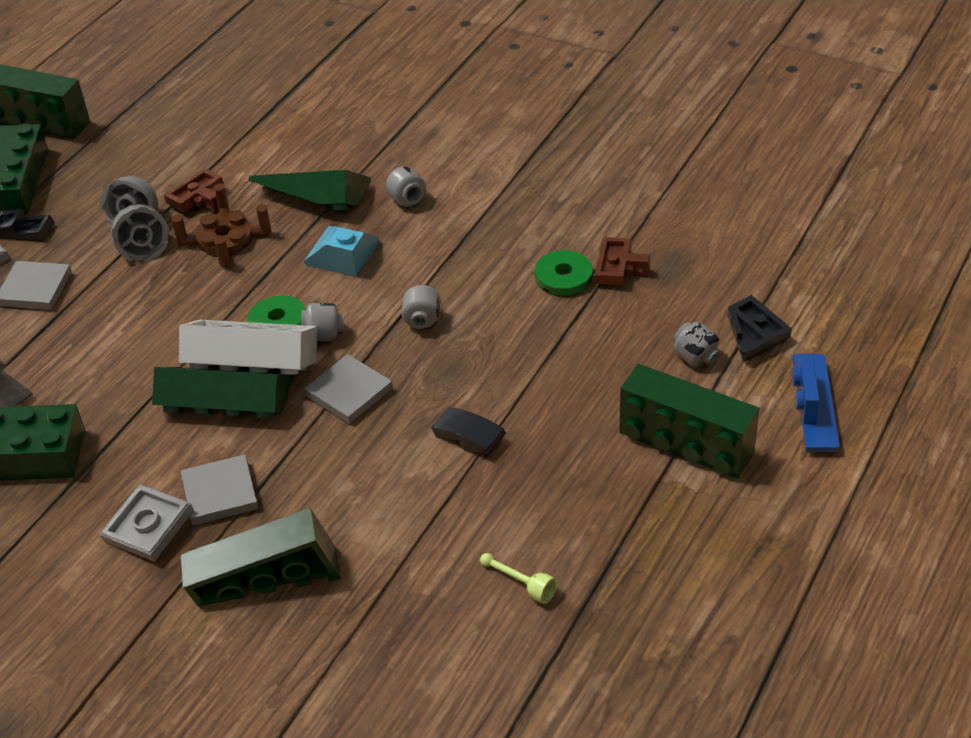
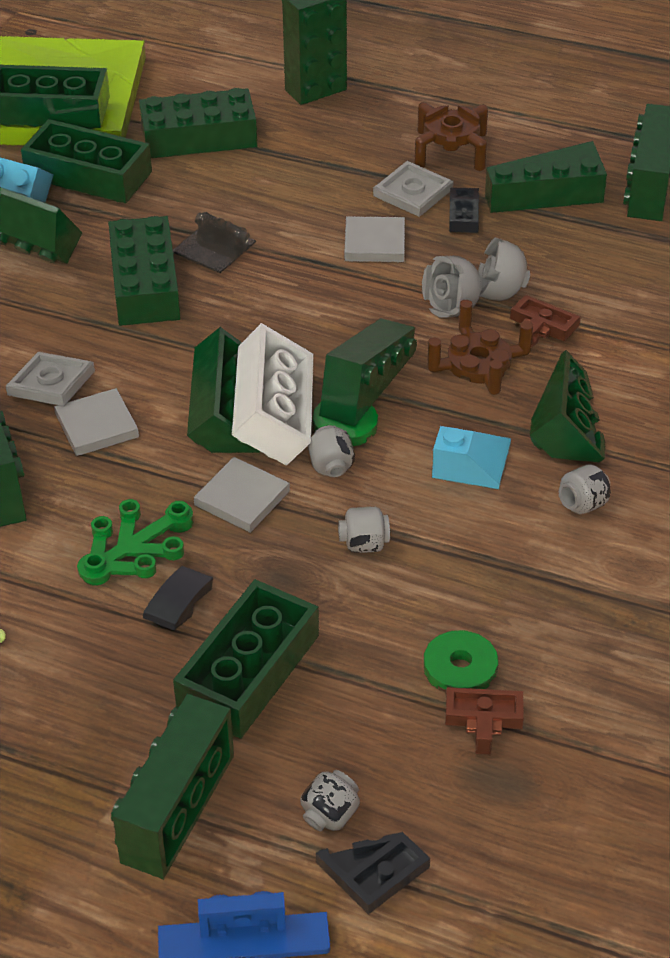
camera: 80 degrees right, 0 degrees up
none -> green plant [77,499,194,585]
none -> dark green brick [173,579,319,739]
none -> dark green wedge [319,318,417,426]

